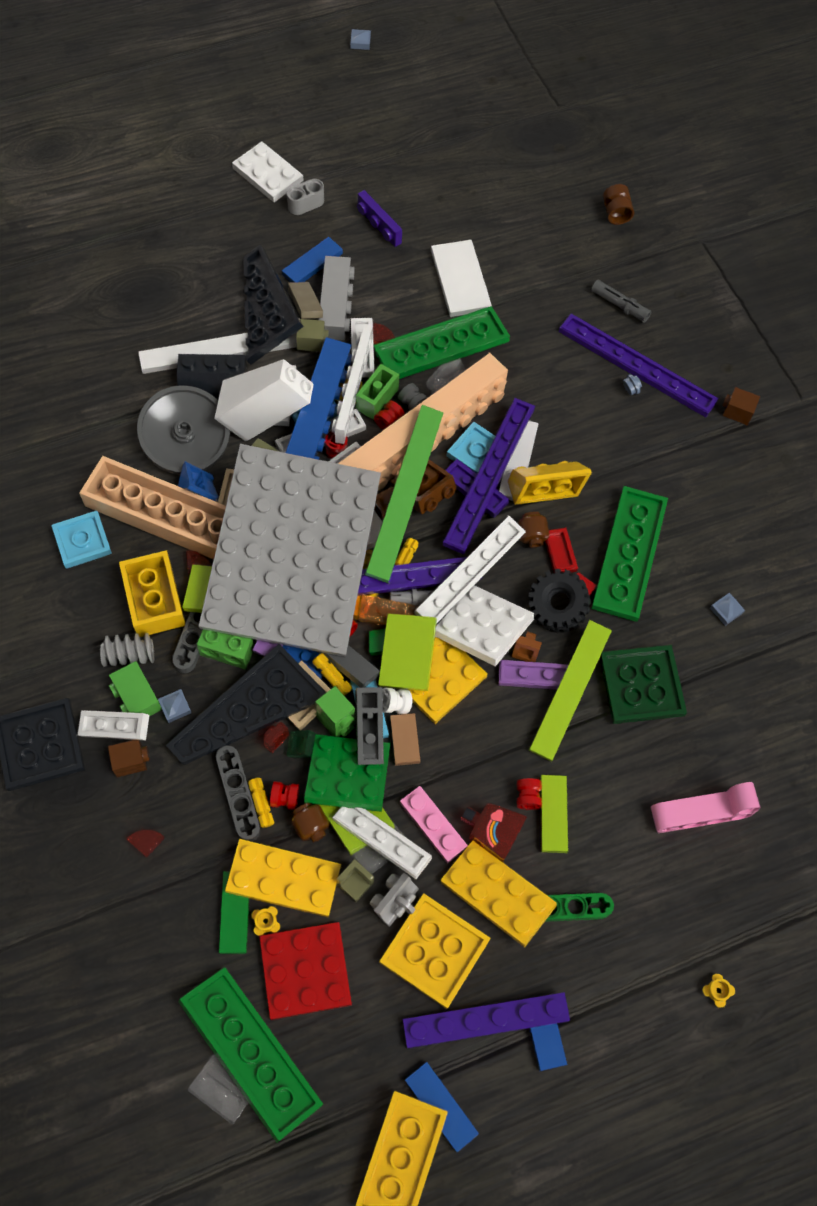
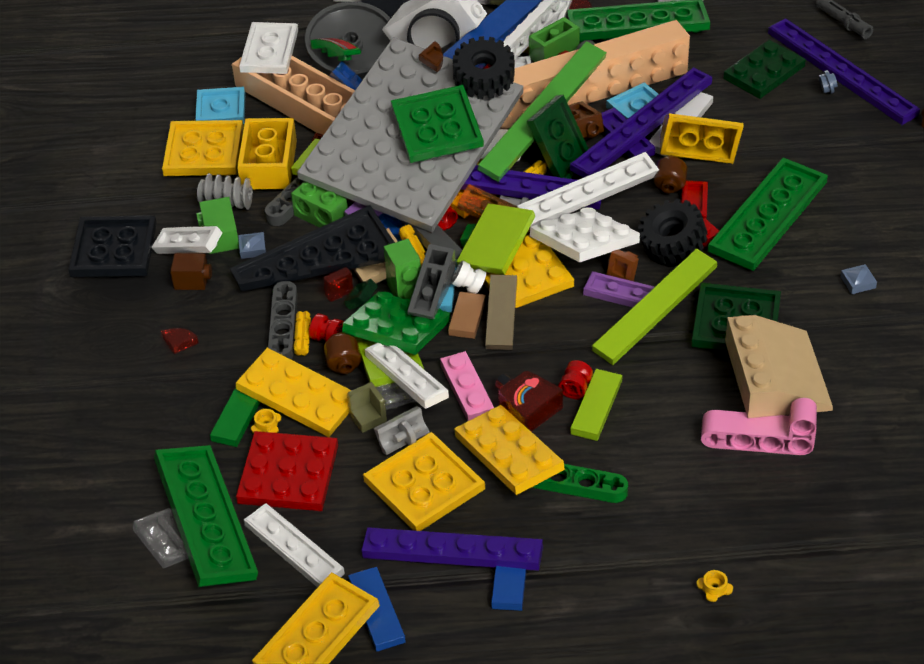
camera: 25 degrees right, 20 degrees down
none -> yellow plate [162,120,244,176]
none -> white tile [239,22,298,74]
none -> white tile [244,503,345,587]
none -> green slope [311,38,361,61]
none -> green plate [391,85,484,163]
none -> black tyre [407,8,460,45]
none -> reddish brown tile [419,41,443,72]
none -> black tyre [453,36,515,99]
none -> dark tan tile [485,275,517,350]
none -> dark green plate [527,95,589,179]
none -> dark green plate [723,40,806,99]
none -> tan slope [725,315,833,418]

